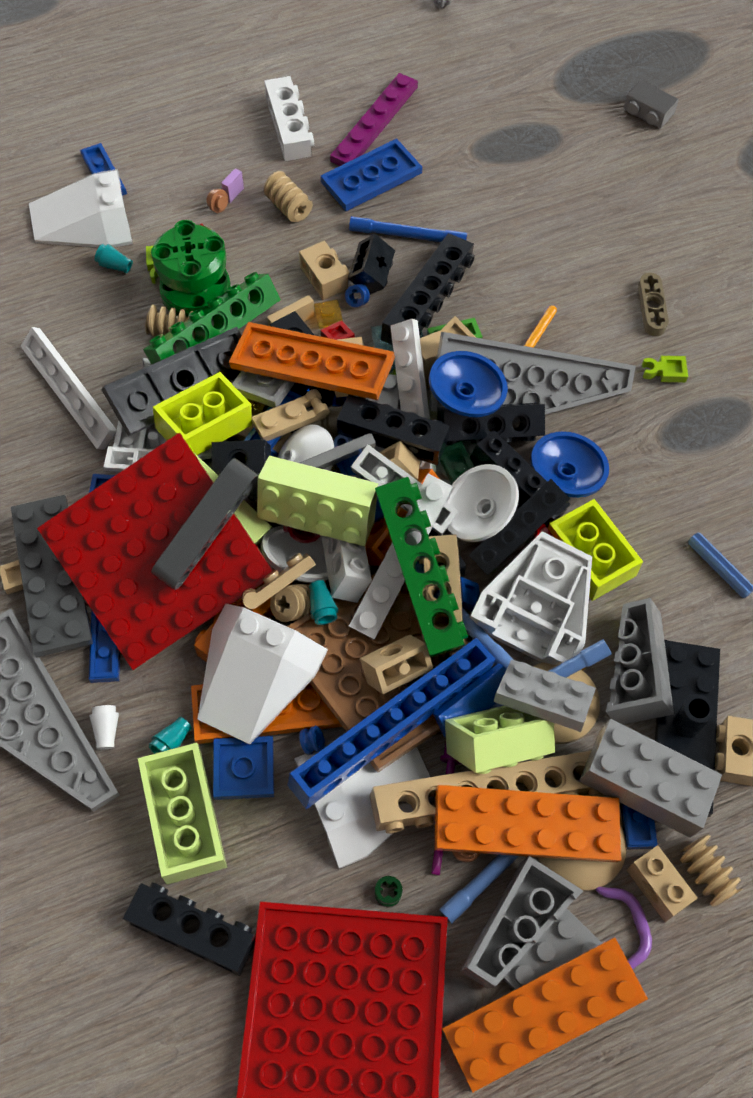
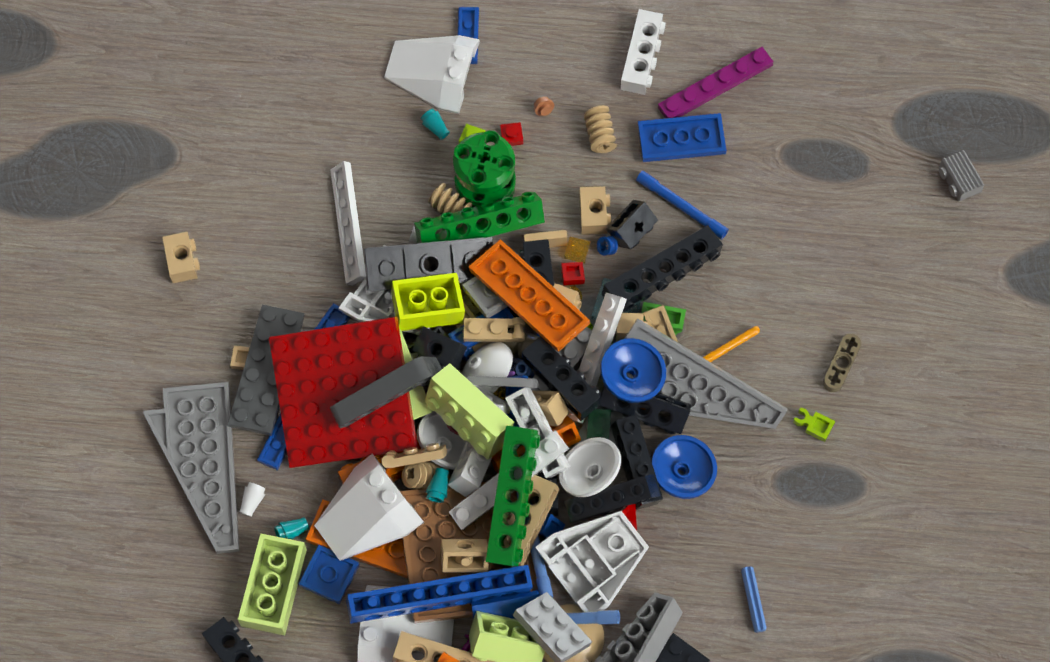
camera: 30 degrees right, 5 degrees up
lavender tile [221,169,244,203] -> none
blue bush [299,725,325,755] -> none
neon yellow brick [548,499,643,601] -> none

